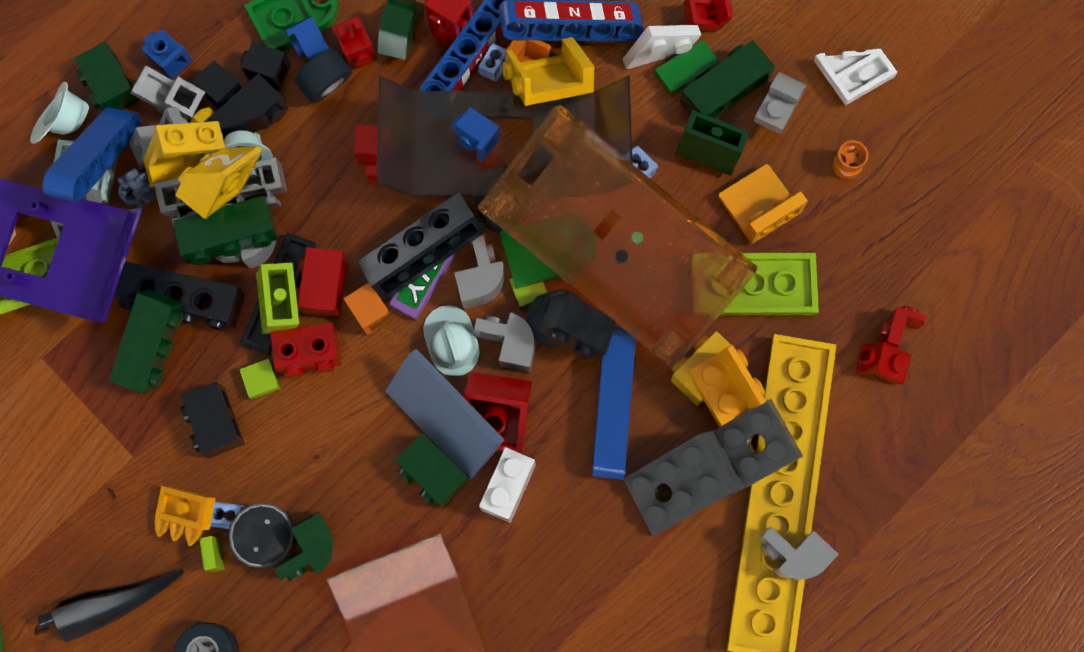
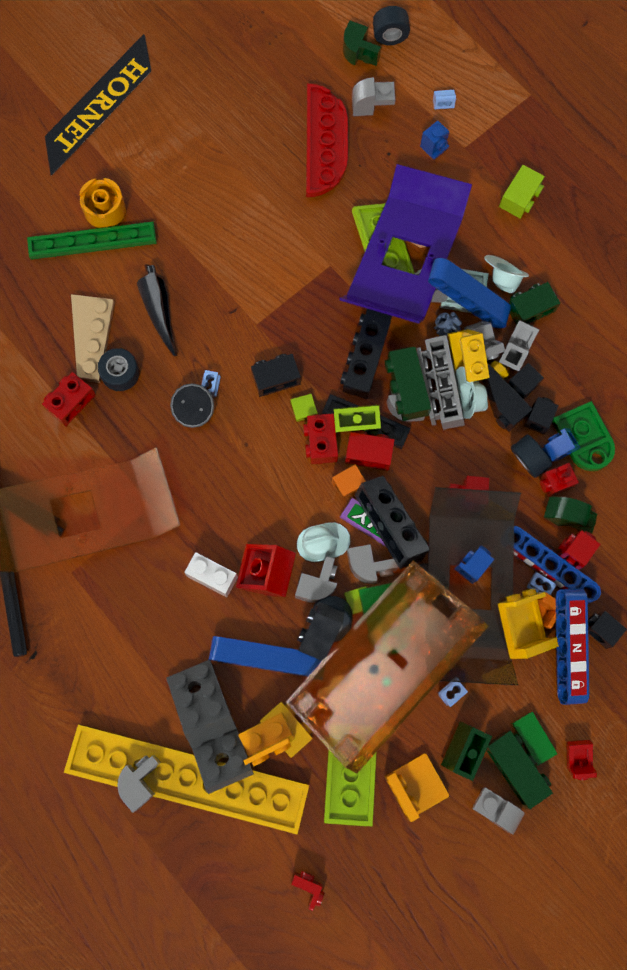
camera: 85 degrees right, 0 degrees up
dark green brick [109,290,184,394] -> none
blue brick [141,29,193,80] -> none
light orange plate [154,486,216,546] -> none
yellow slope [175,146,263,219] -> none
lime tile [199,536,224,572] -> none
dark green brick [273,511,333,581] -> none
sand blue tile [385,349,504,480] -> none
dark green brick [395,433,469,508] -> none
white wing [623,25,701,69] -> none
white wing [814,49,897,106] -> none
orange wheel [832,140,868,179] -> none
red bracket [856,342,911,385] -> none

